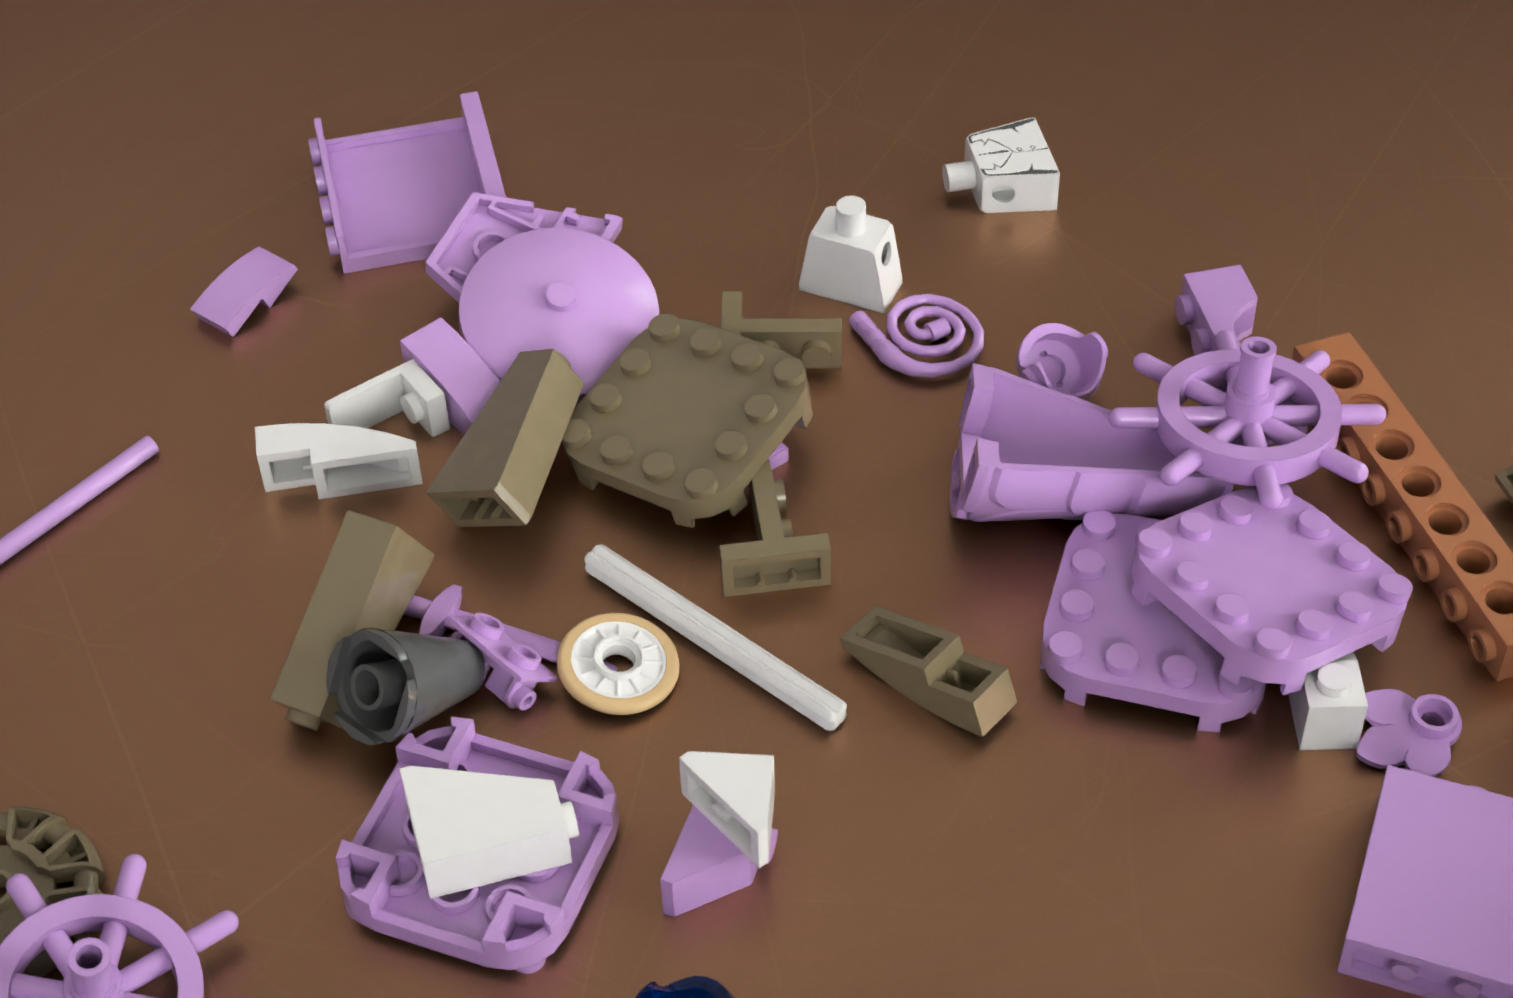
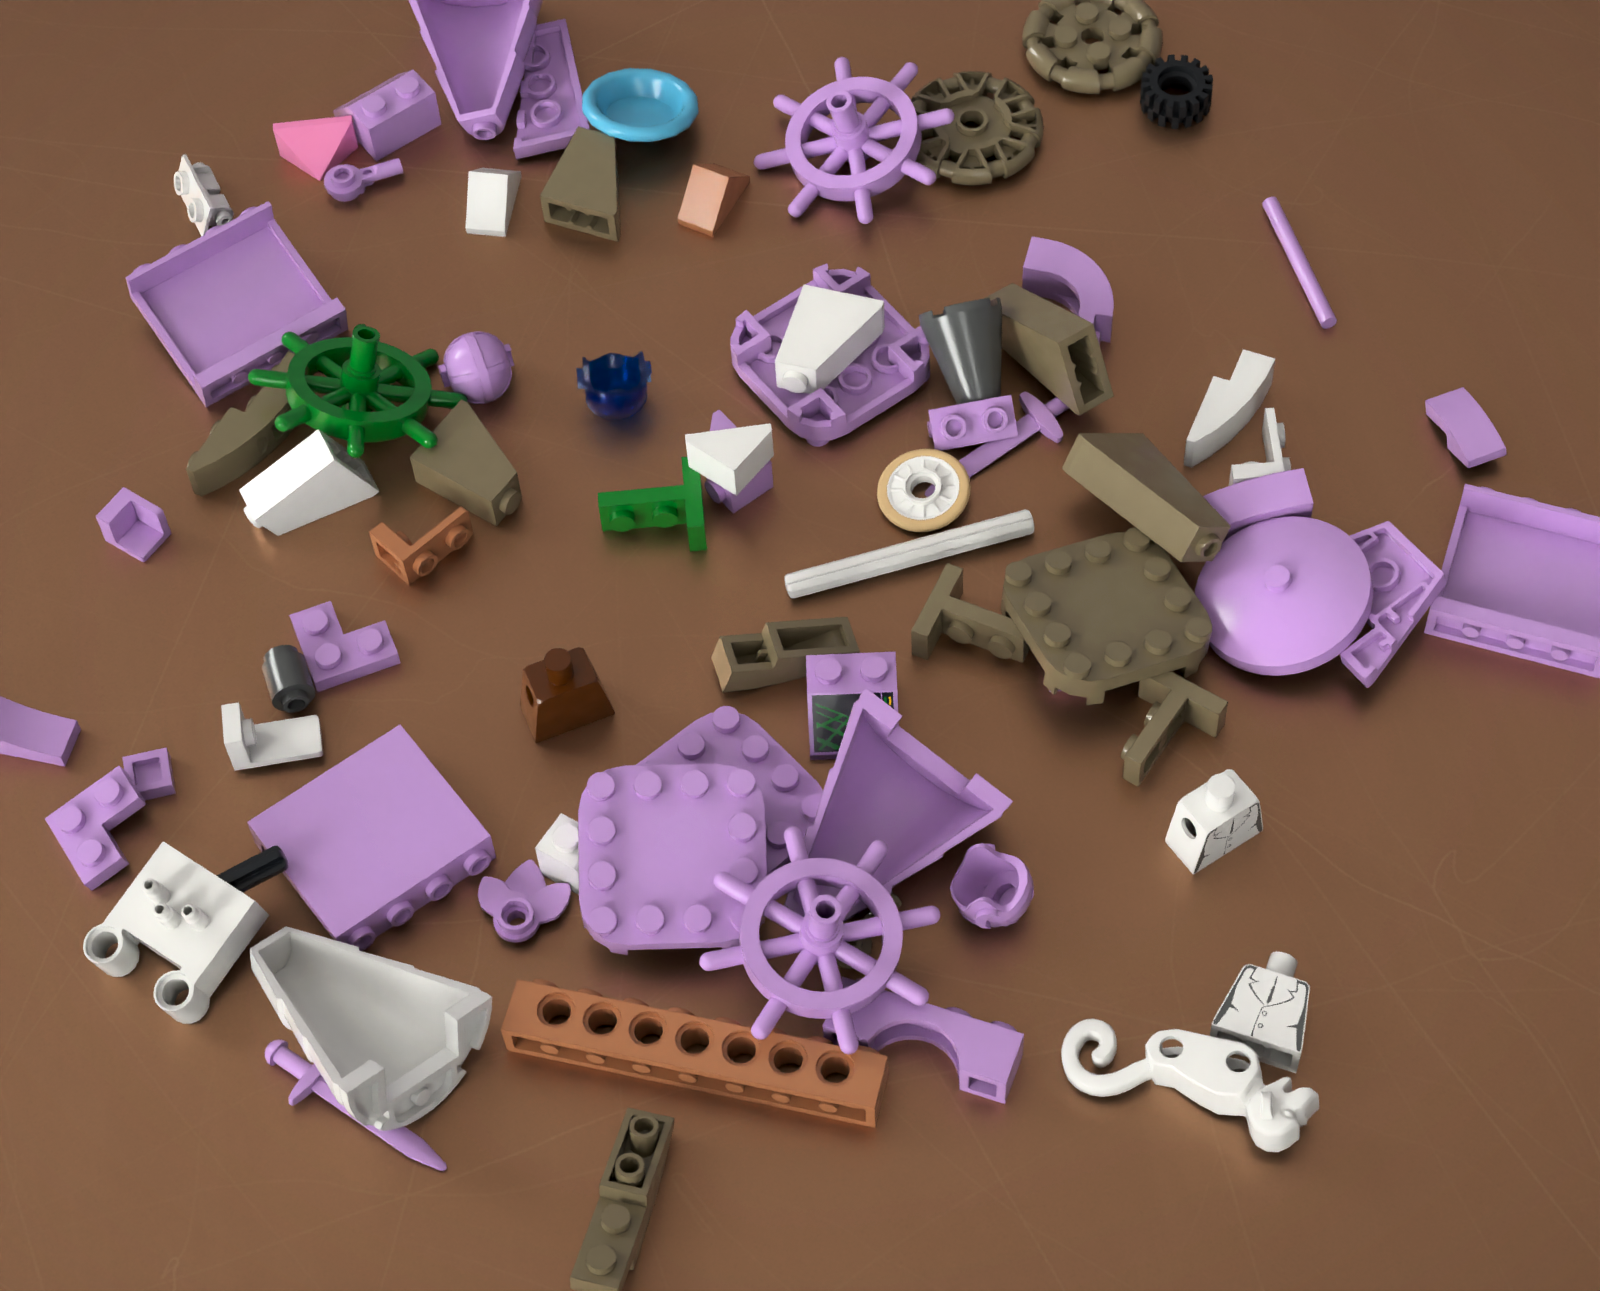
camera: 125 degrees right, 10 degrees up
lavender piece [849,294,984,378] -> none
none -> reddish brown torso [520,647,615,743]
none -> green bracket [598,457,707,552]
none -> lavender slope [806,651,899,760]
none -> lavender arch [1022,237,1114,346]
none -> white animal [1061,1019,1319,1152]

